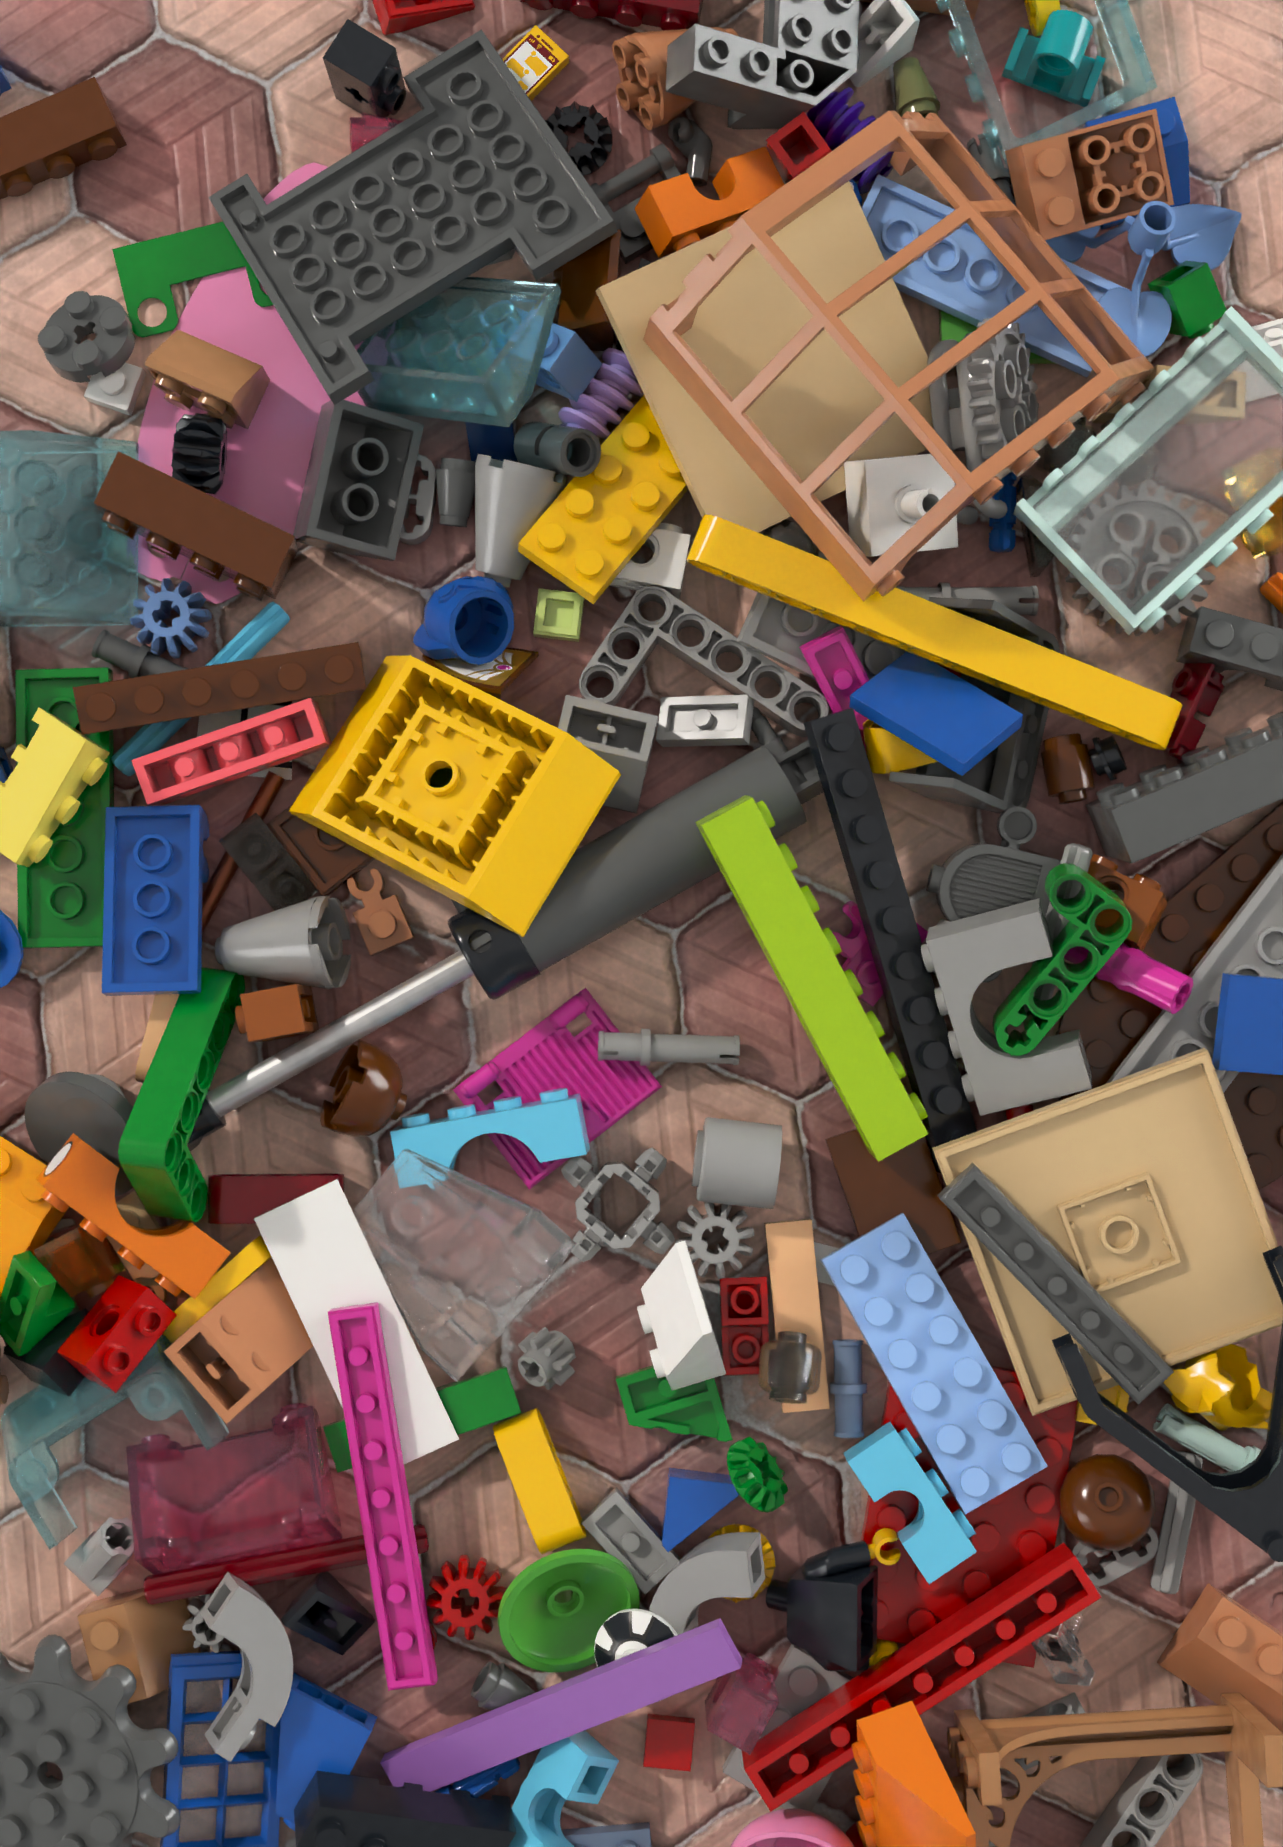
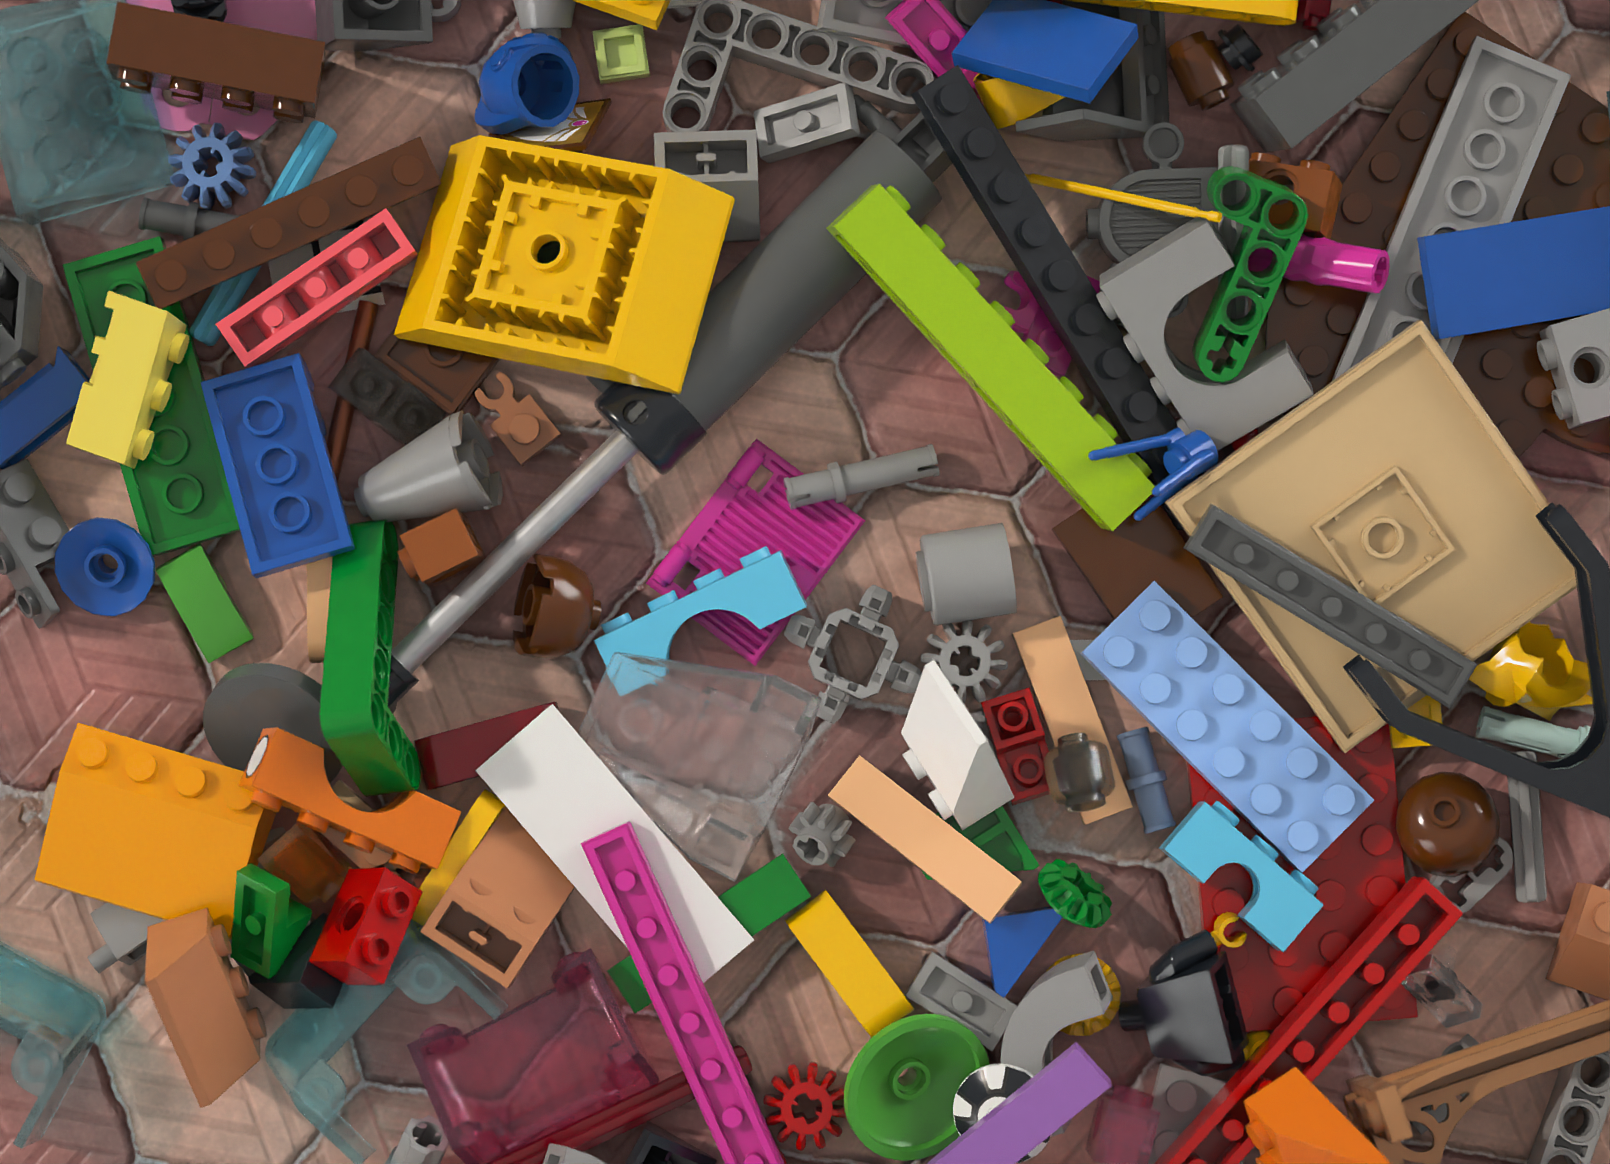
camera: 20 degrees left, 0 degrees up
none -> bright green slope [156,543,254,663]
none -> light nougat tile [828,755,1022,924]
none -> yellow piece [1024,173,1222,223]
none -> blue plant [1088,427,1218,521]

